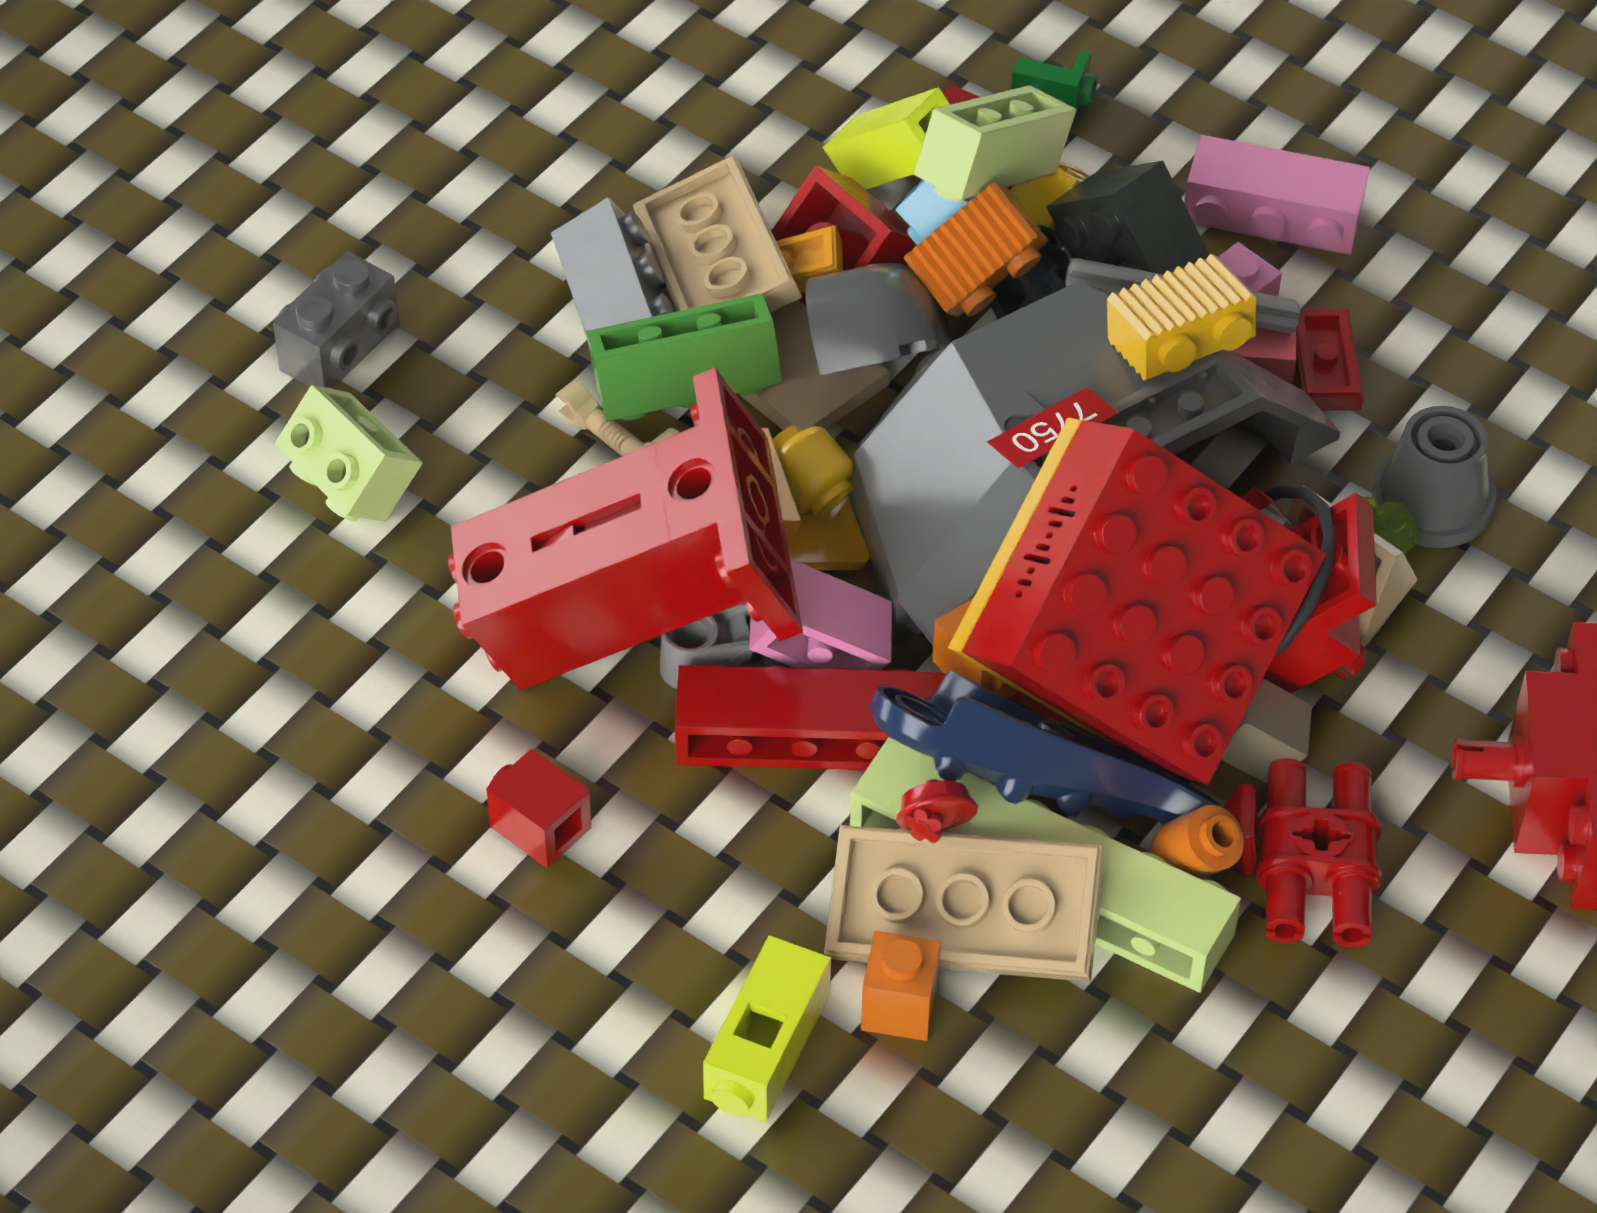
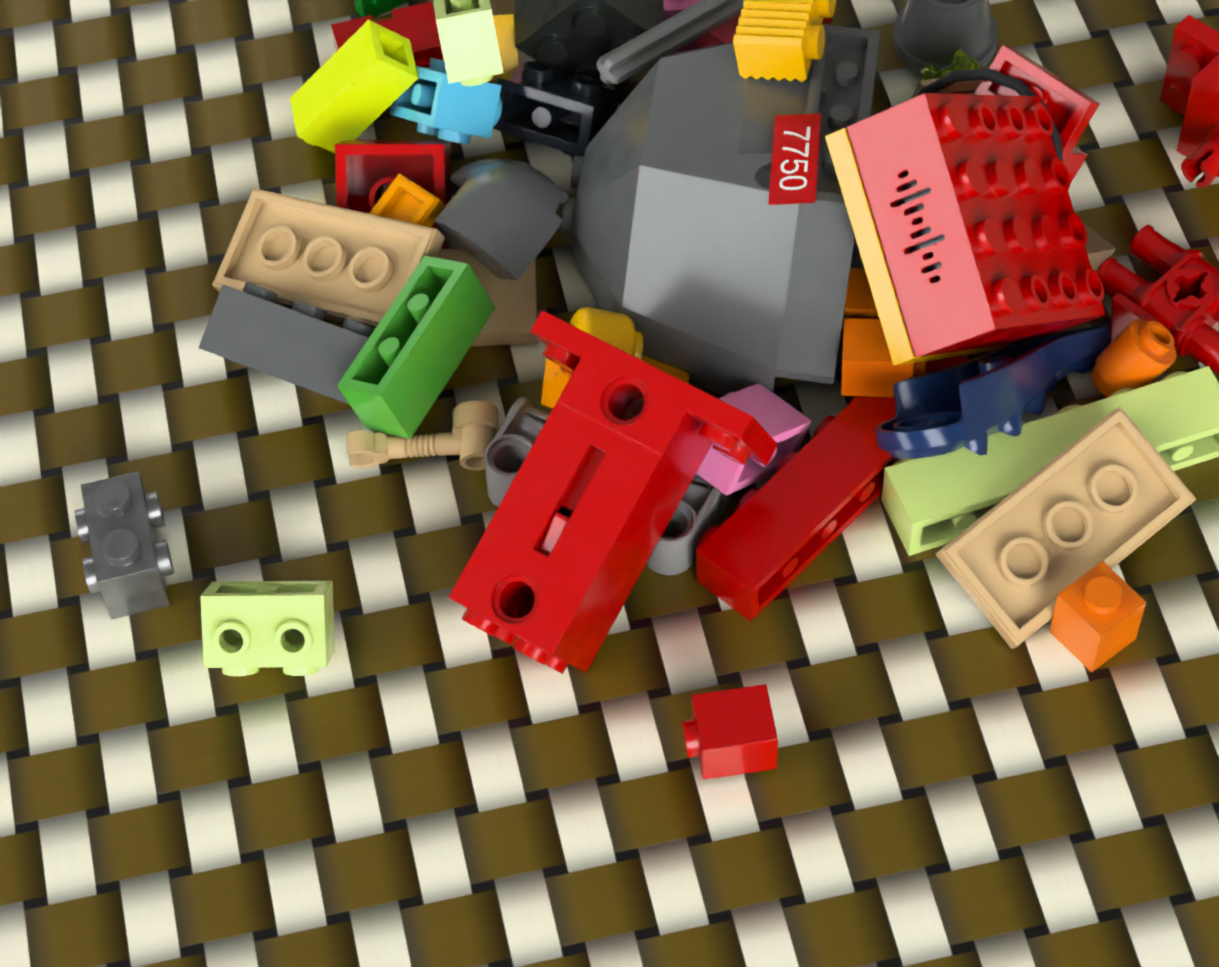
camera: 45 degrees left, 5 degrees up
neon yellow brick [703,935,831,1122] -> none
red hat [896,779,978,843] -> none
orange brick [903,181,1049,317] -> none

